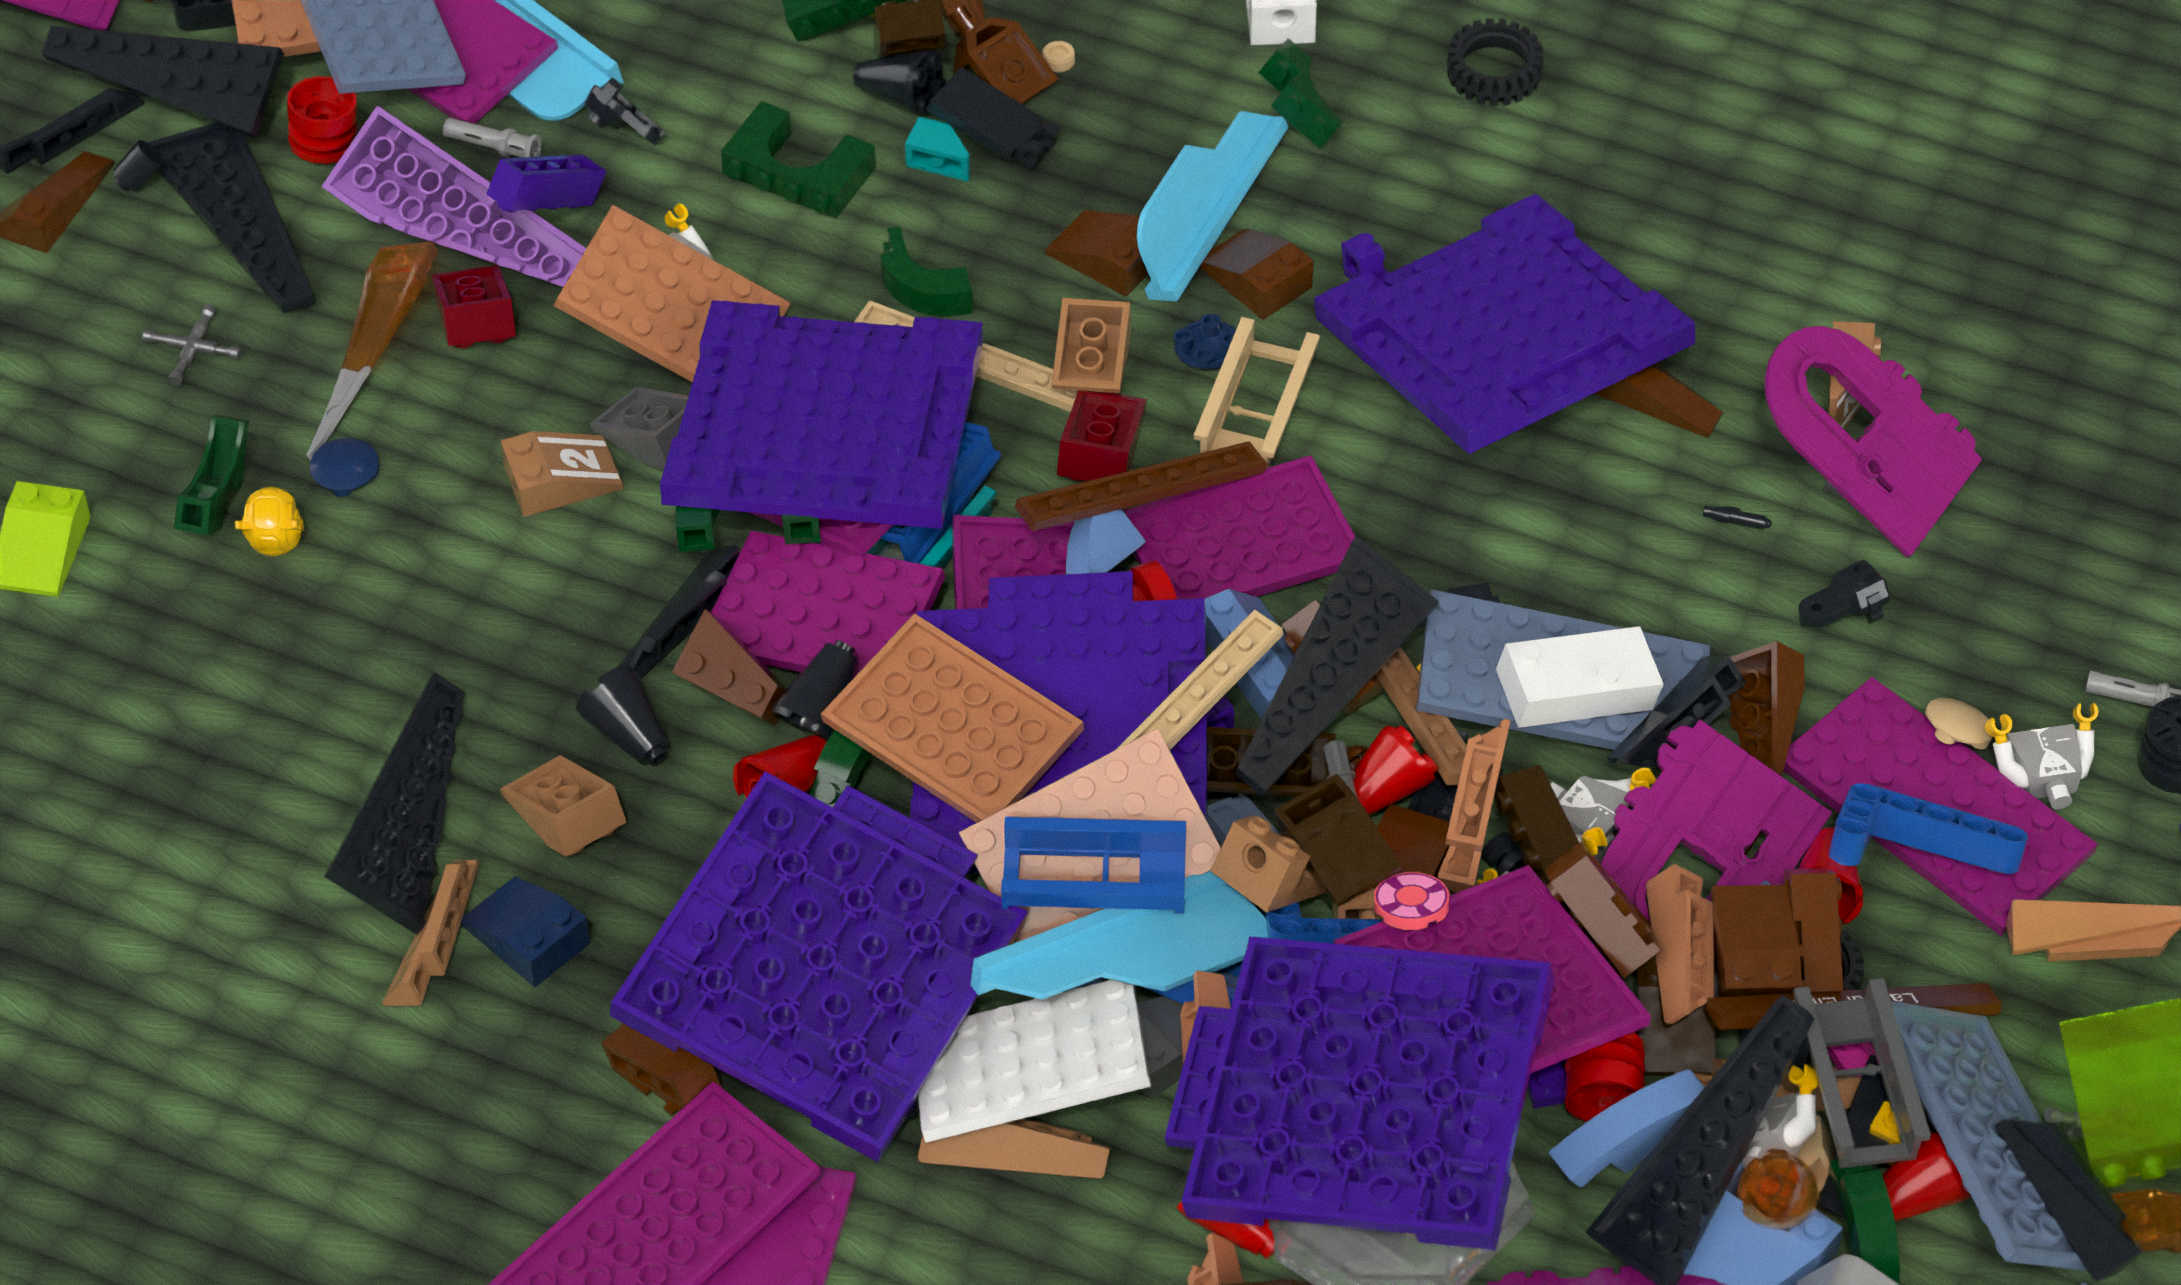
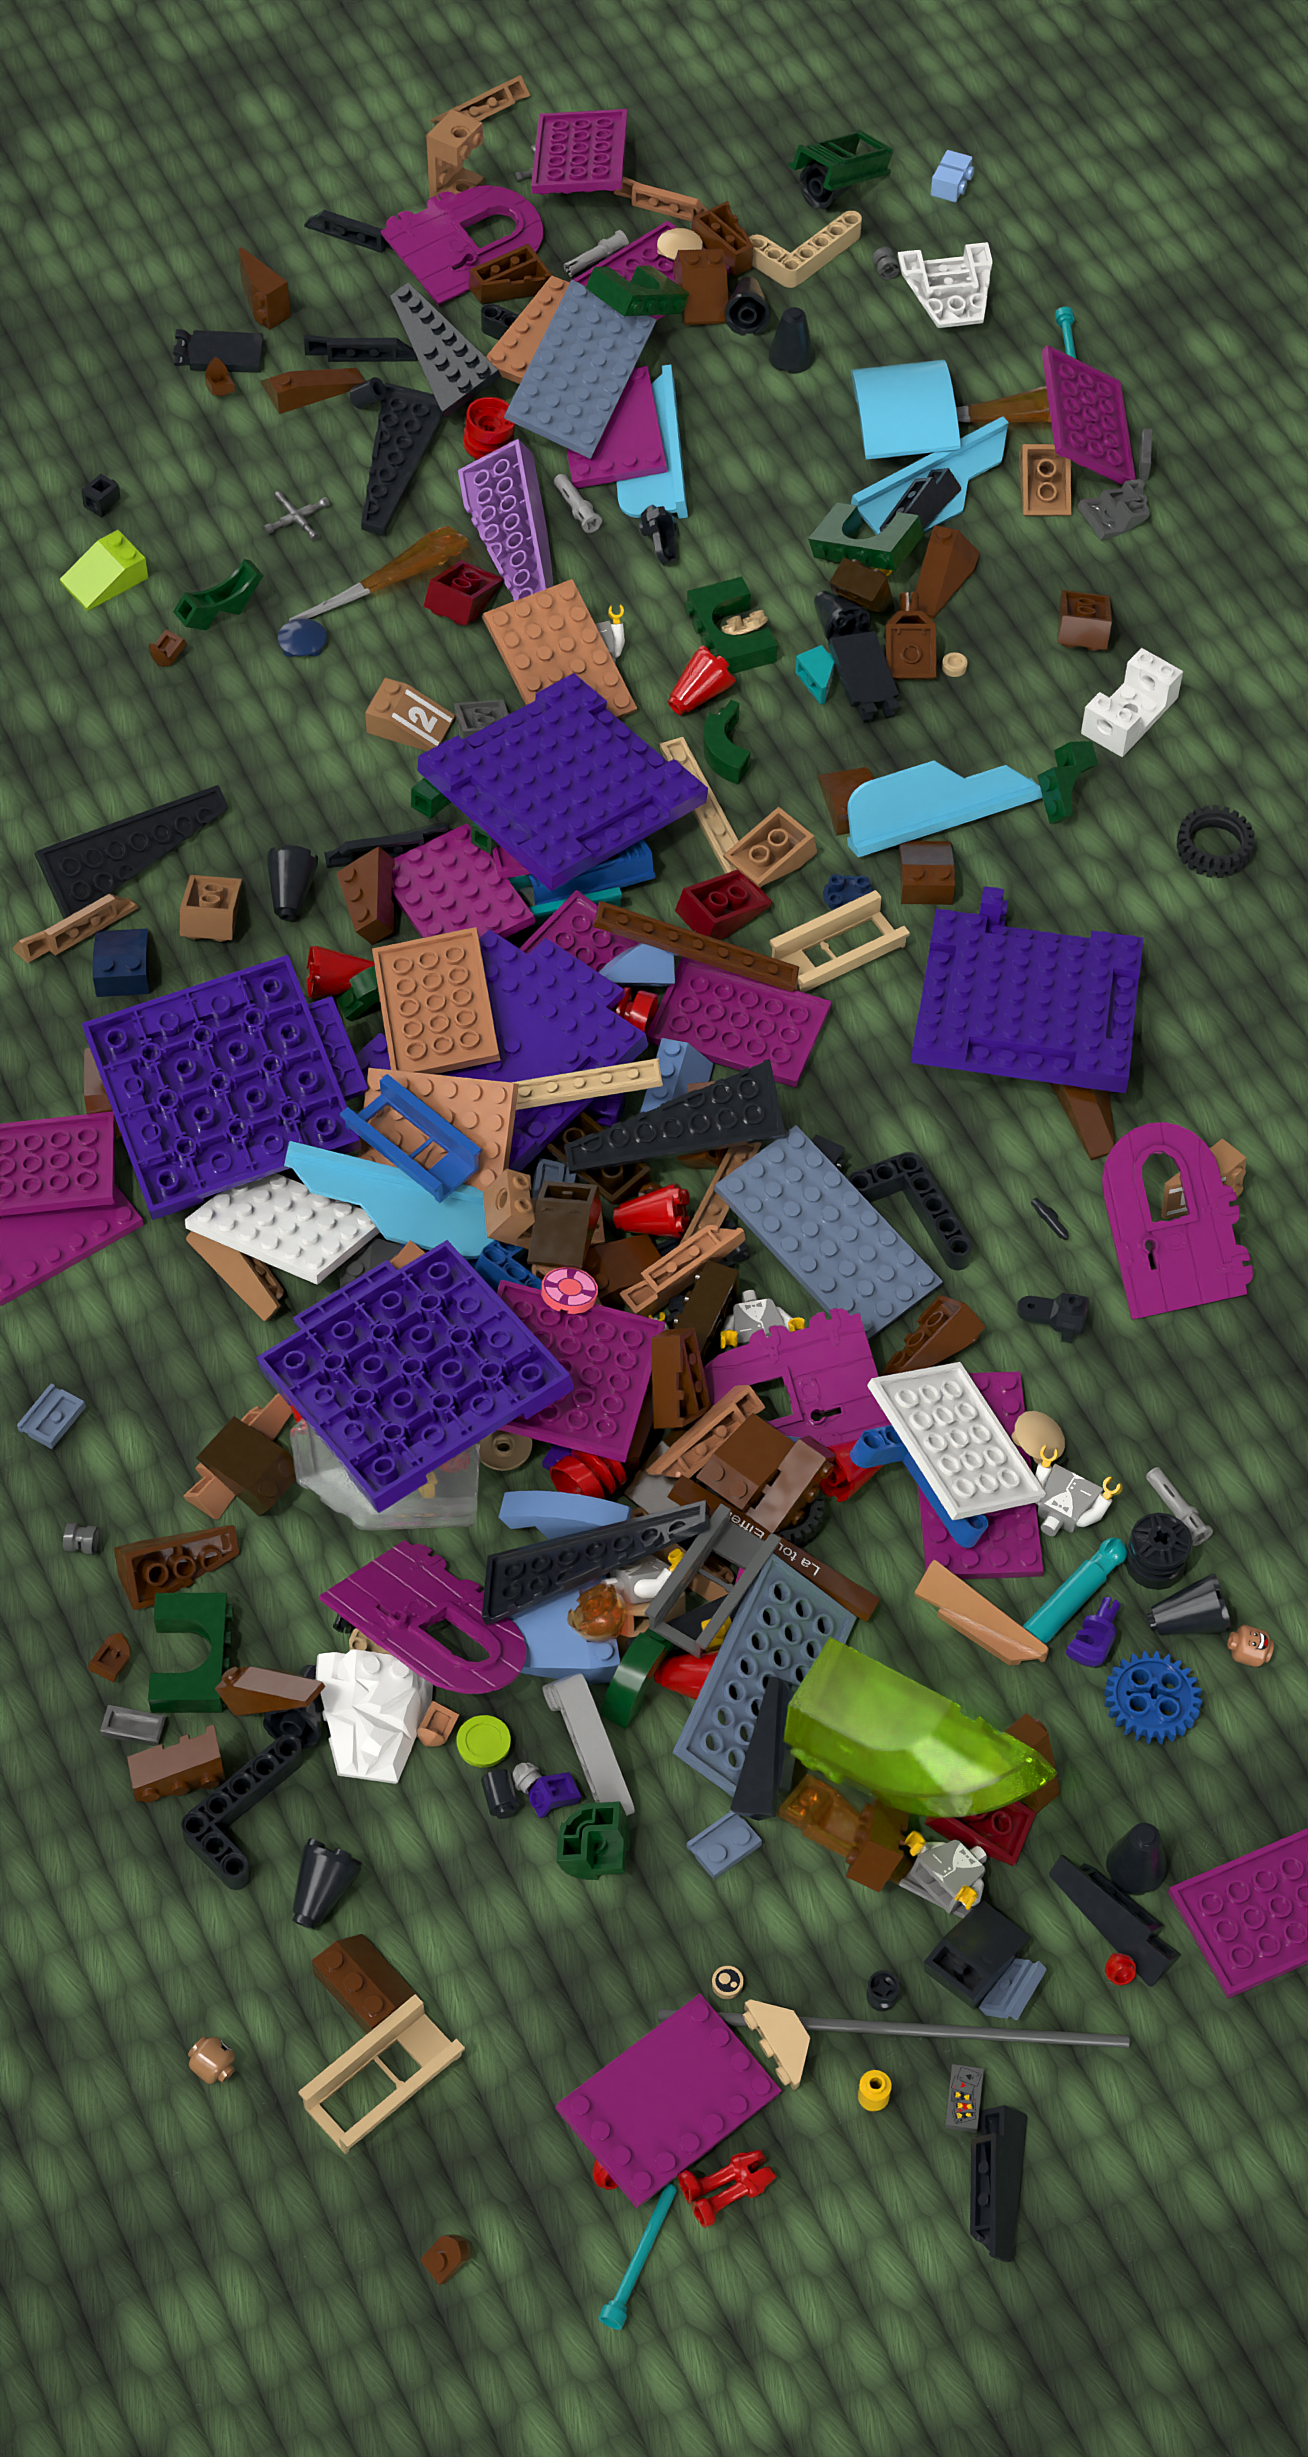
camera: 40 degrees right, 5 degrees up
yellow helmet [235,487,304,556] -> none
dark purple brick [486,155,607,213] -> none
black cone [770,640,859,741] -> none
dark grey axle [1324,740,1357,796] -> none
white brick [1496,626,1663,728] -> none
black wedge [1607,654,1746,769] -> none
none -> reddish brown plate [148,630,187,667]
none -> red cone [667,645,736,715]
none -> tan dish [722,610,768,635]
none -> black beam [848,1152,972,1271]
none -> white plate [867,1362,1046,1520]
none -> teal piece [1022,1537,1128,1645]

